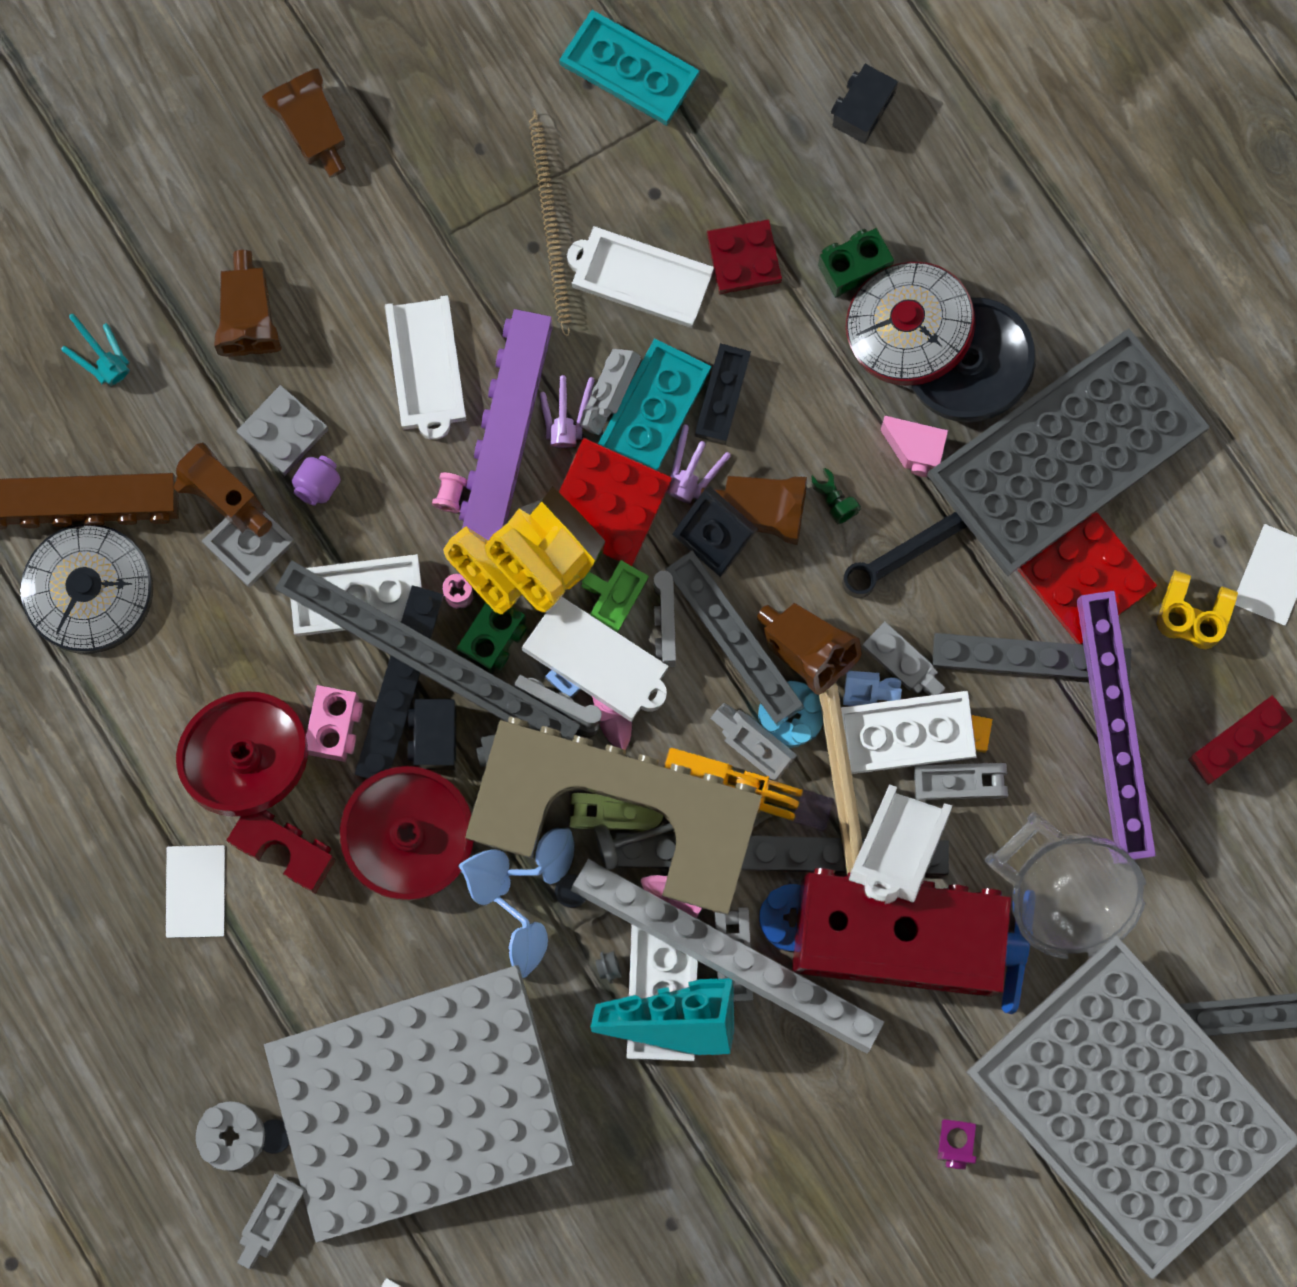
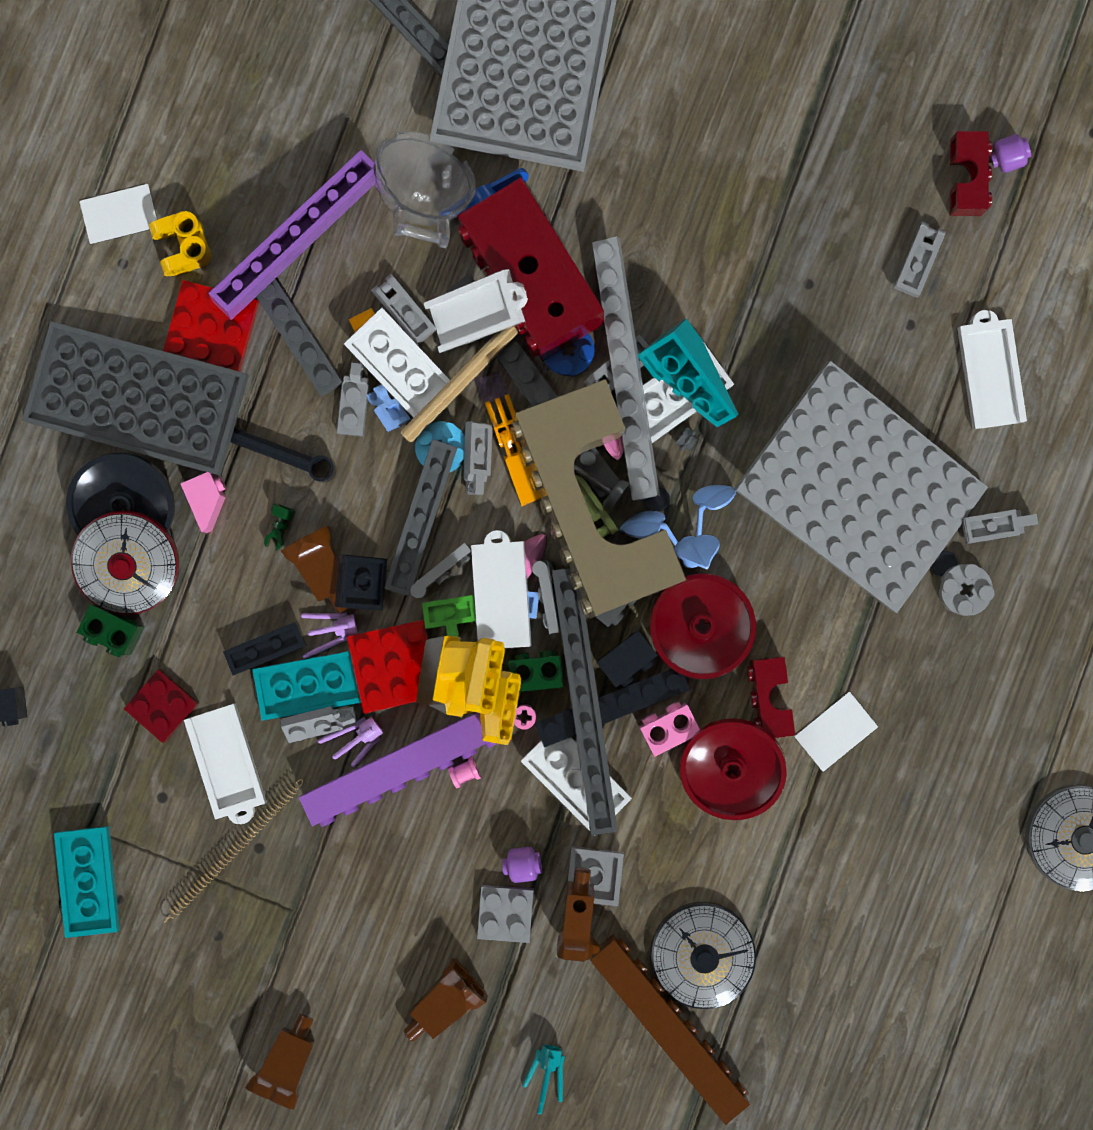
camera: 125 degrees left, 10 degrees up
white piece [385,295,466,440] -> none
reddish brown piece [757,603,862,695] -> none
magenta bracket [937,1119,976,1170] -> none
dark red arch [1188,695,1293,785] -> none

